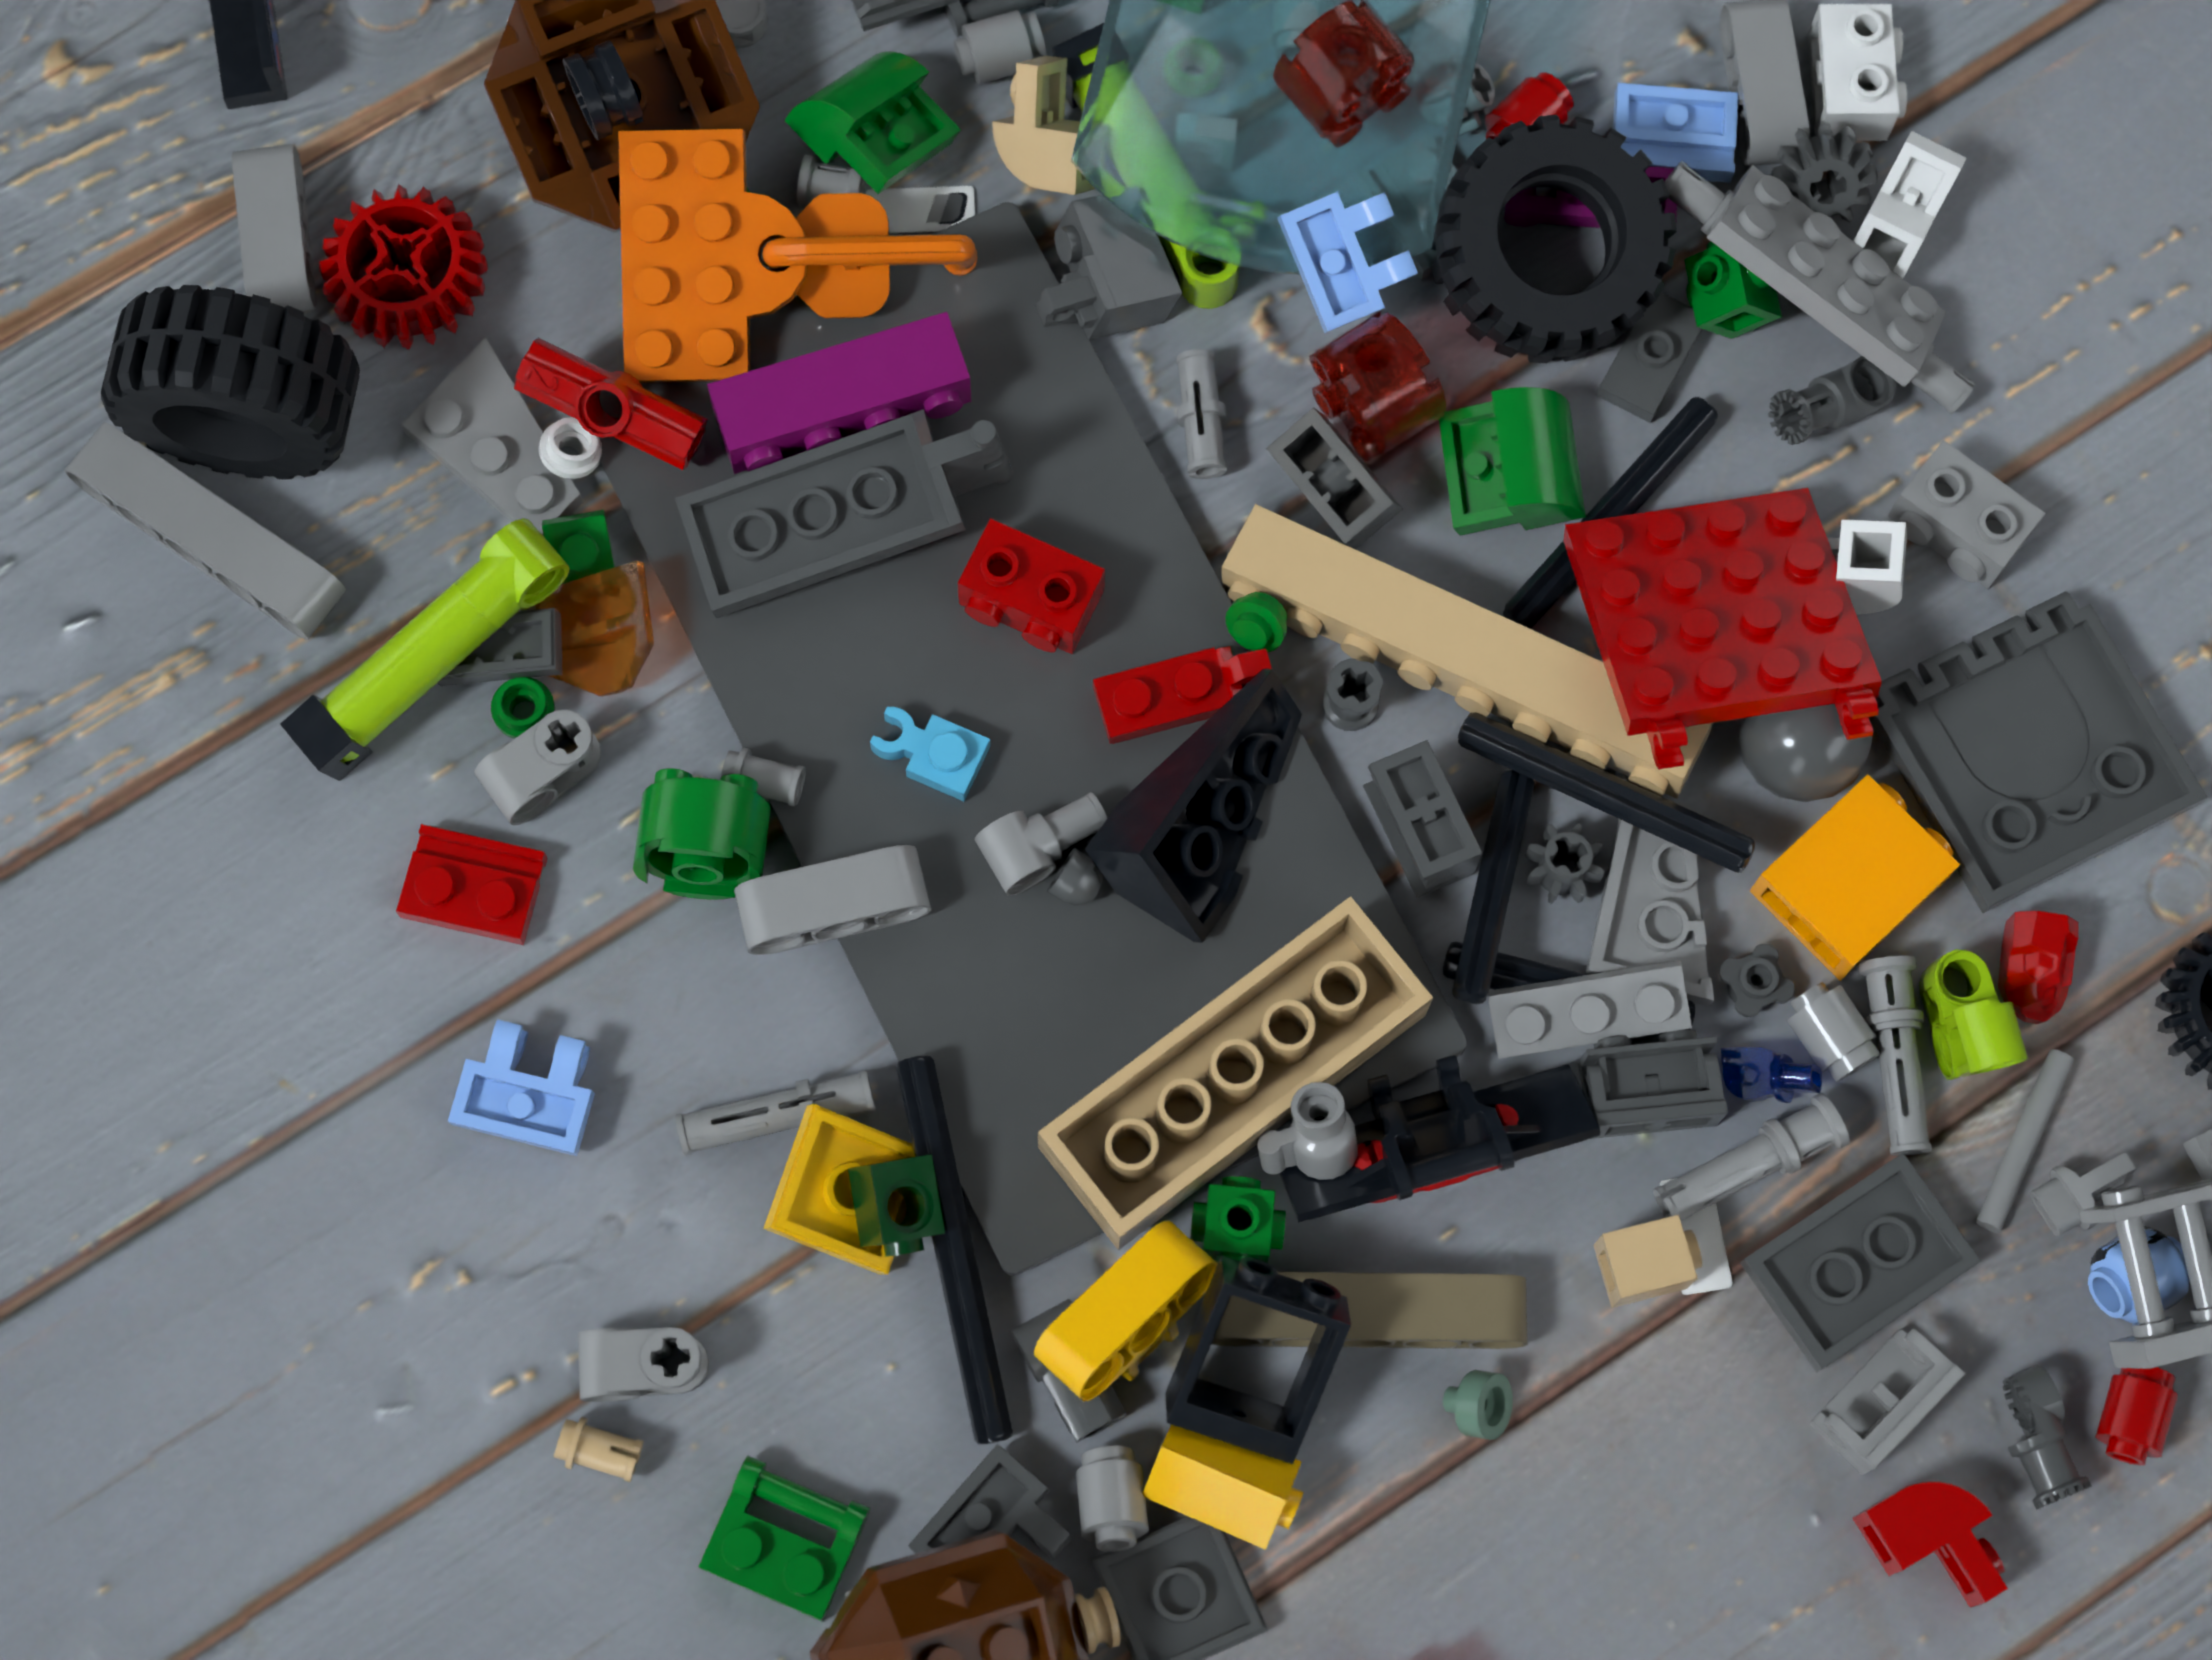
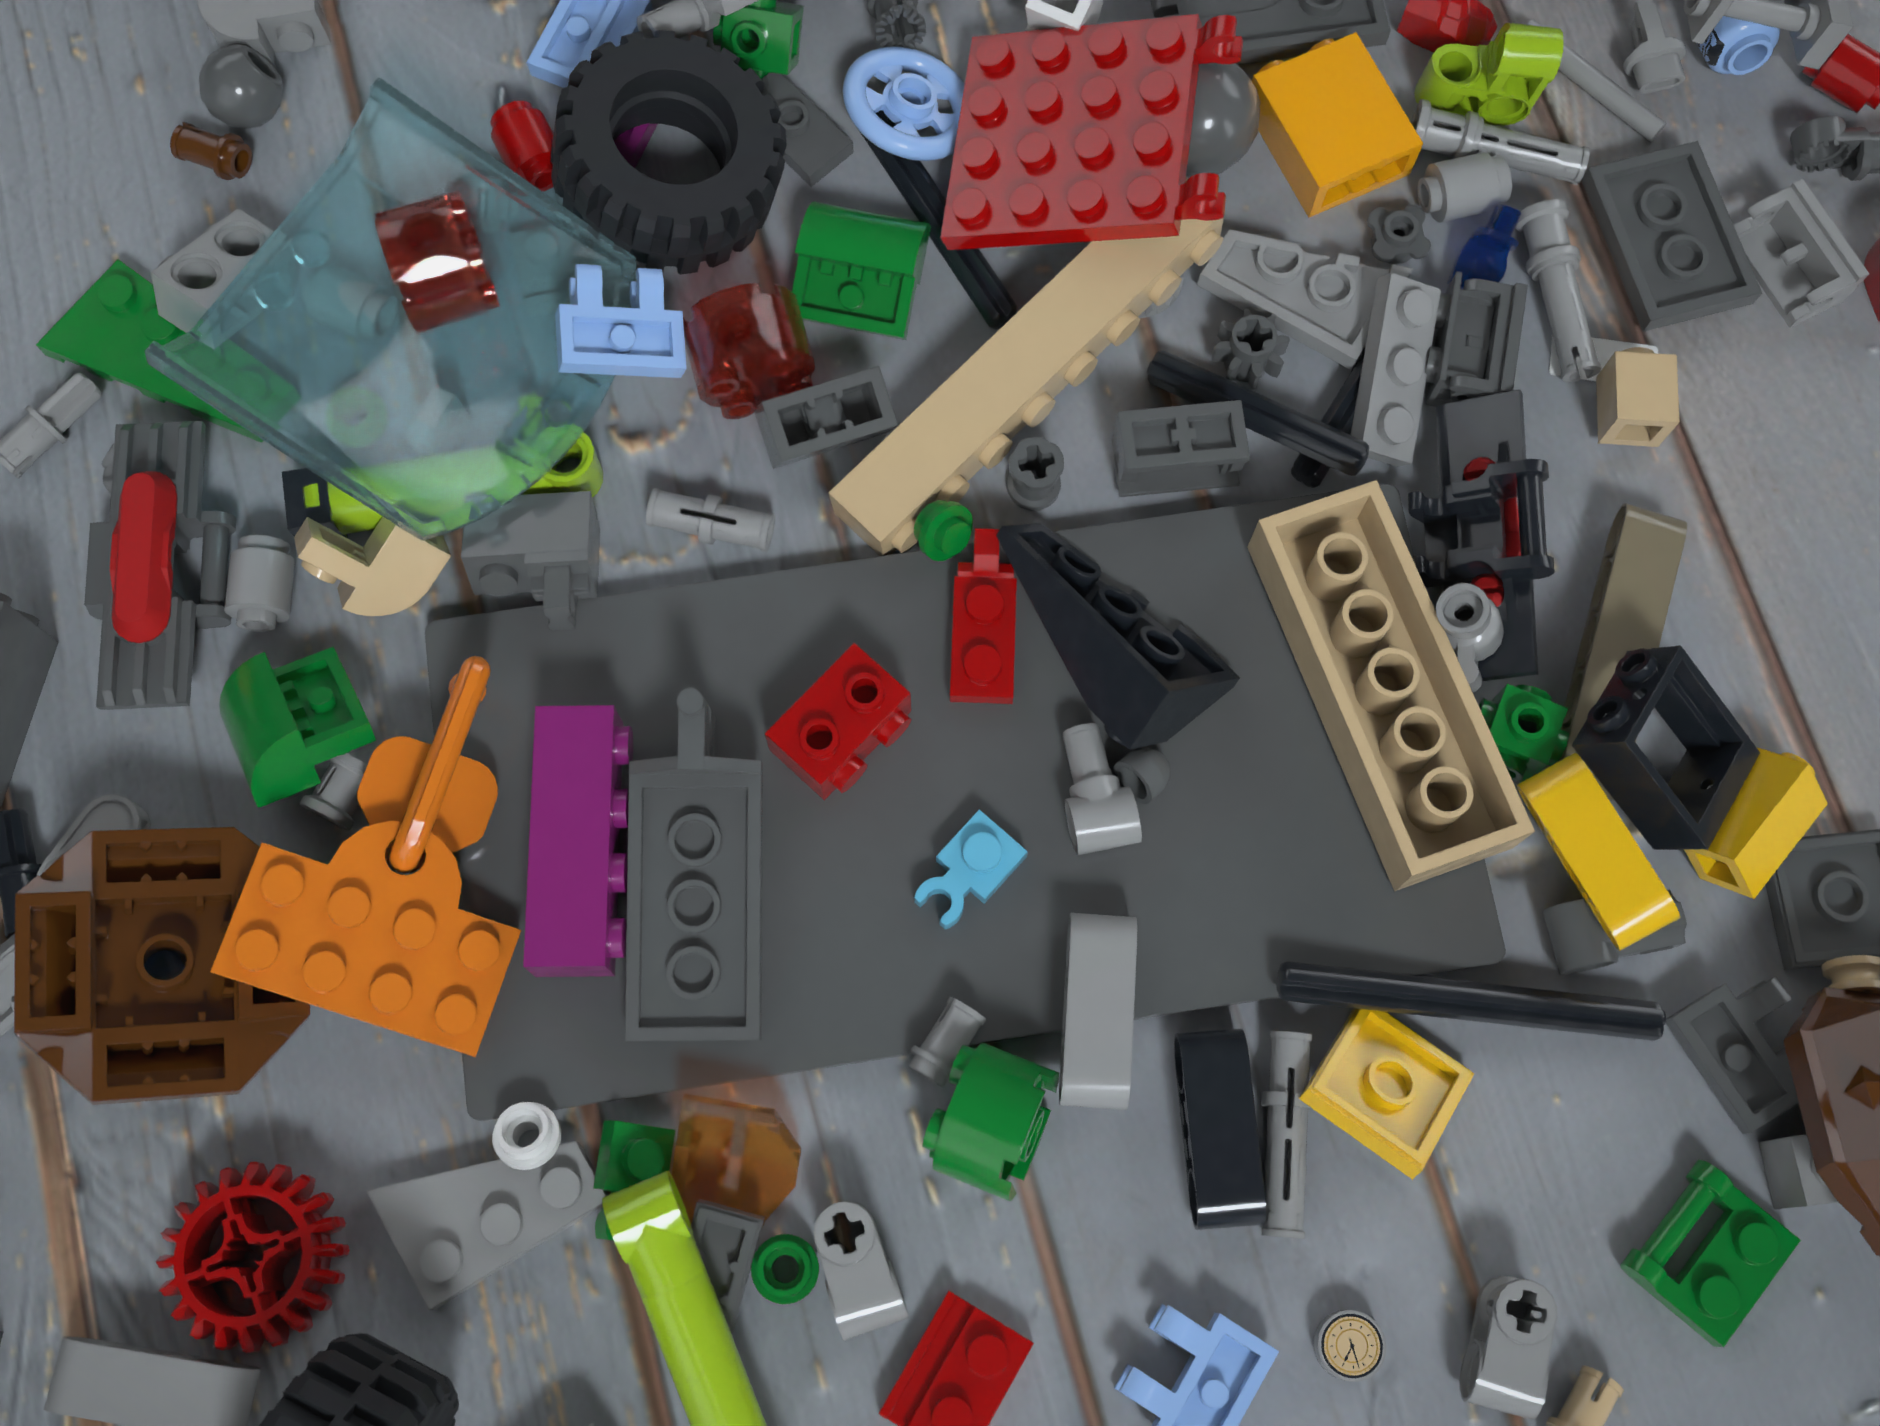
camera: 70 degrees left, 0 degrees up
red piece [514,338,708,470] -> none
black wheel [563,40,644,140] -> none
dark green brick [848,1154,945,1257] -> none
white sticker [866,186,975,233] -> none
light grey brick [1076,1446,1148,1552] -> none
sand green tile [1443,1370,1513,1440] -> none
black axle [1458,712,1755,873] -> none
none -> light blue plate [843,46,965,161]
none -> black beam [1174,1028,1266,1230]
none -> tile [1314,1310,1386,1382]

